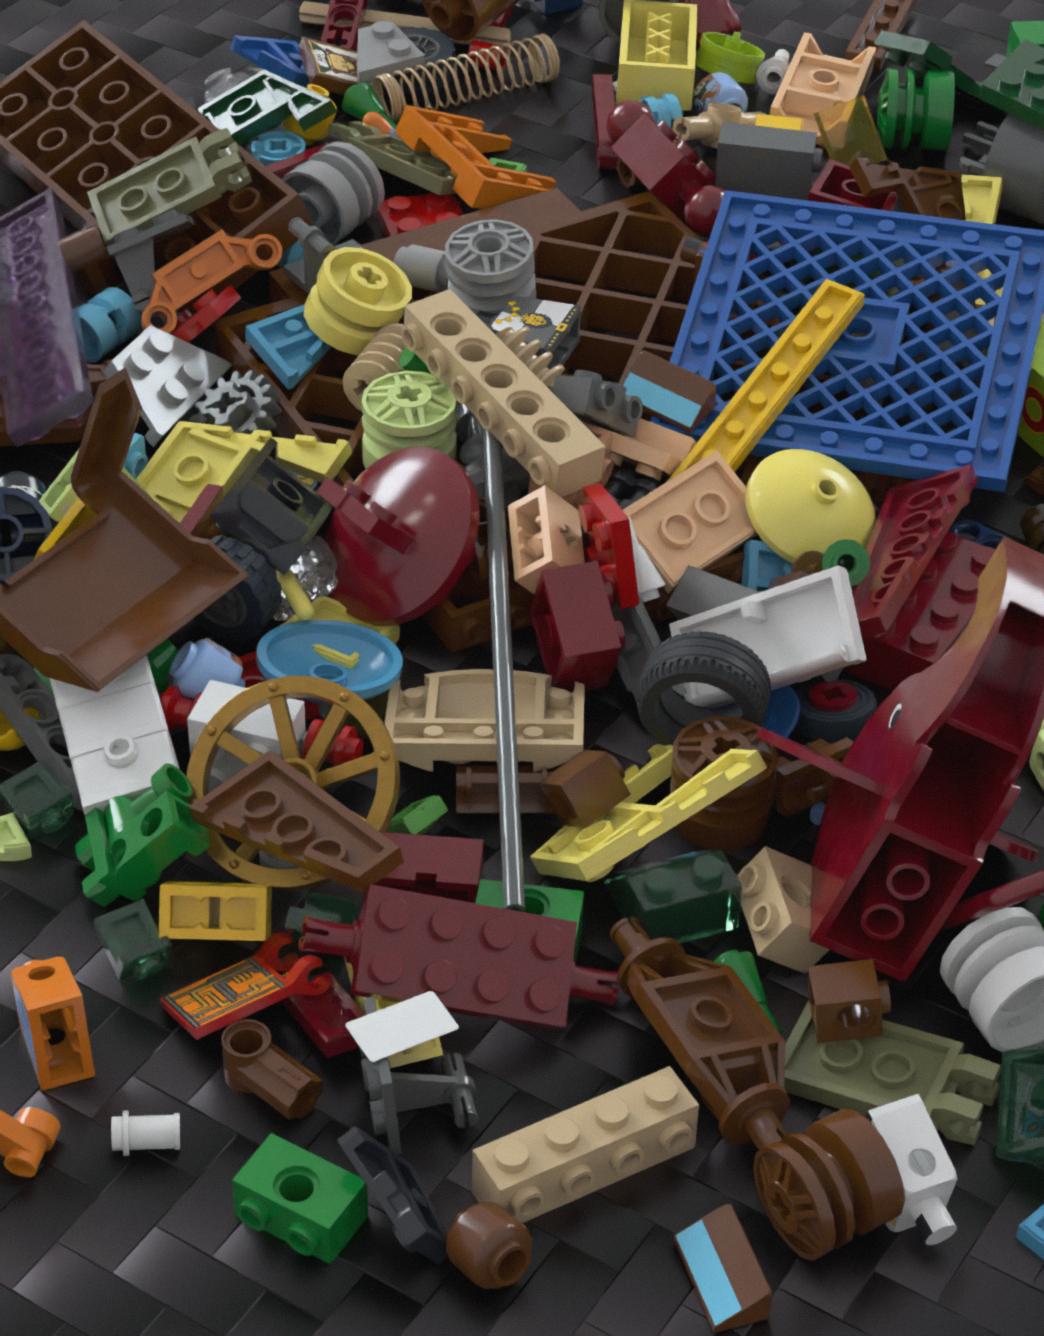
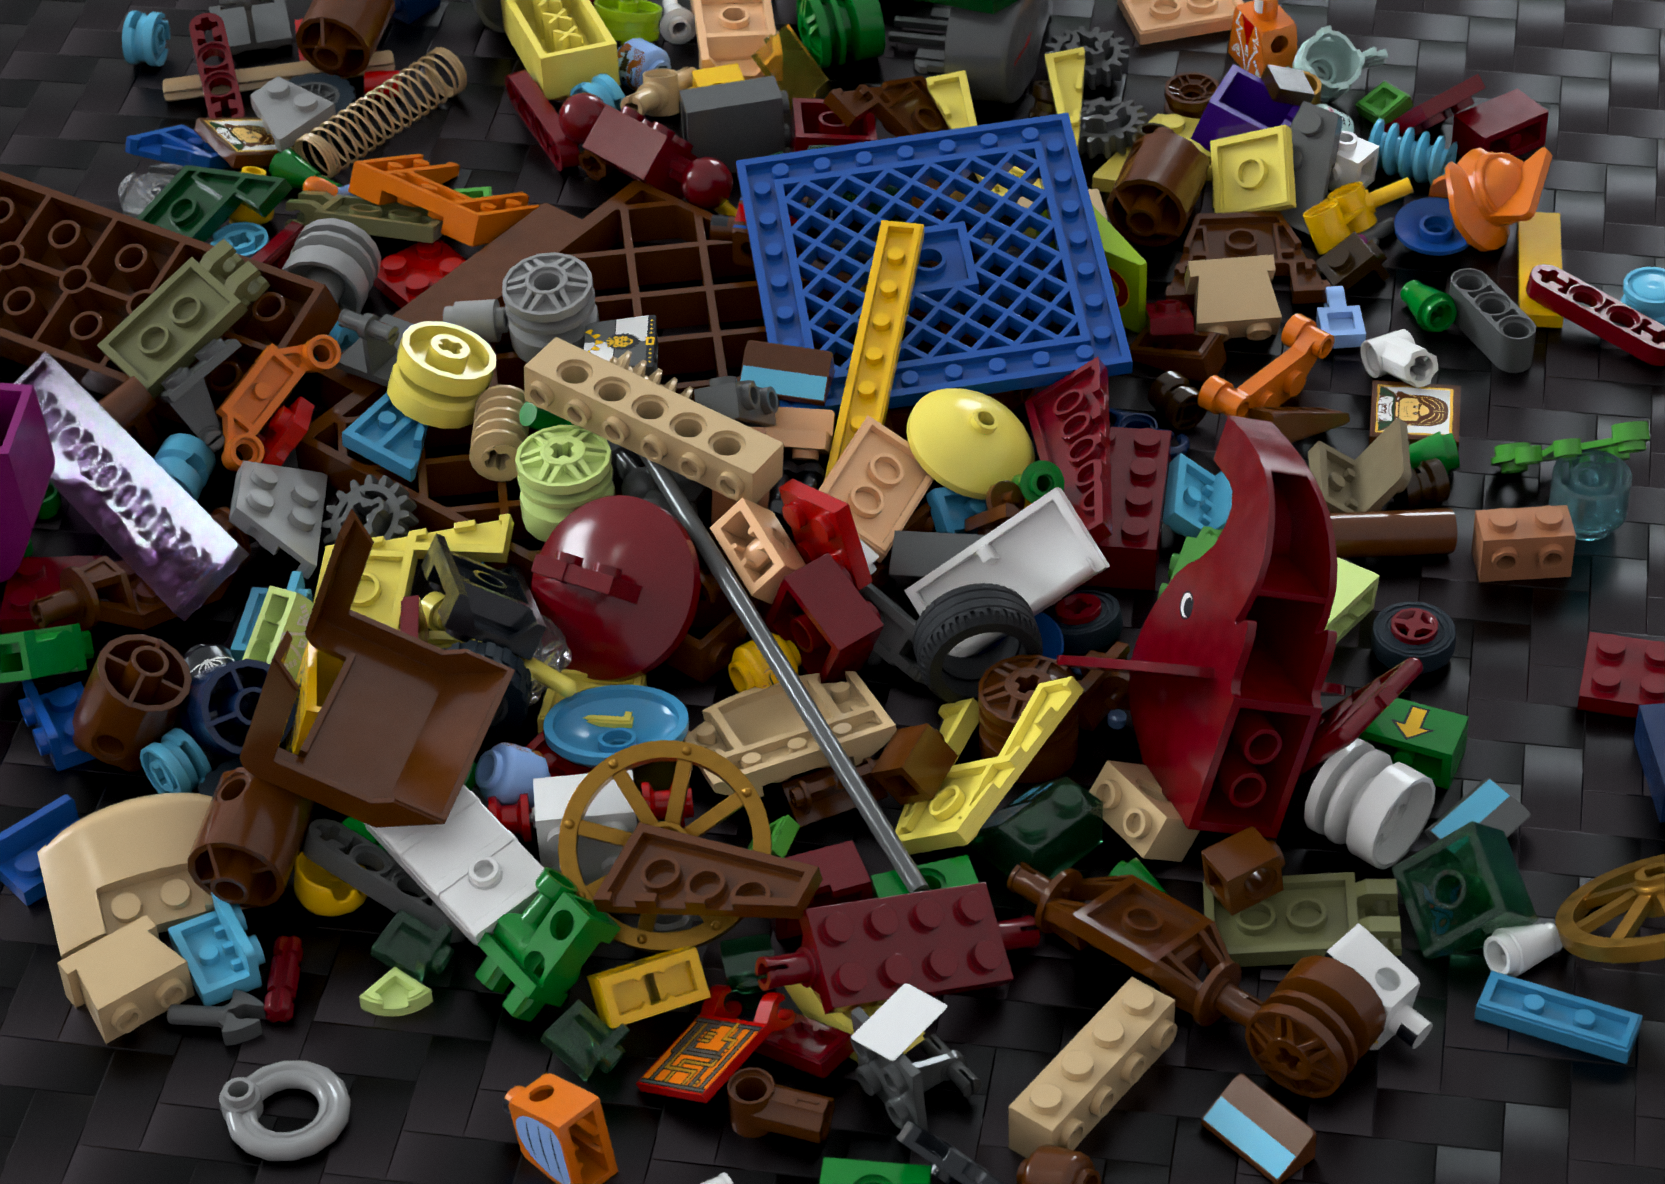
camera: 20 degrees left, 0 degrees up
none -> yellow head [728,632,801,693]

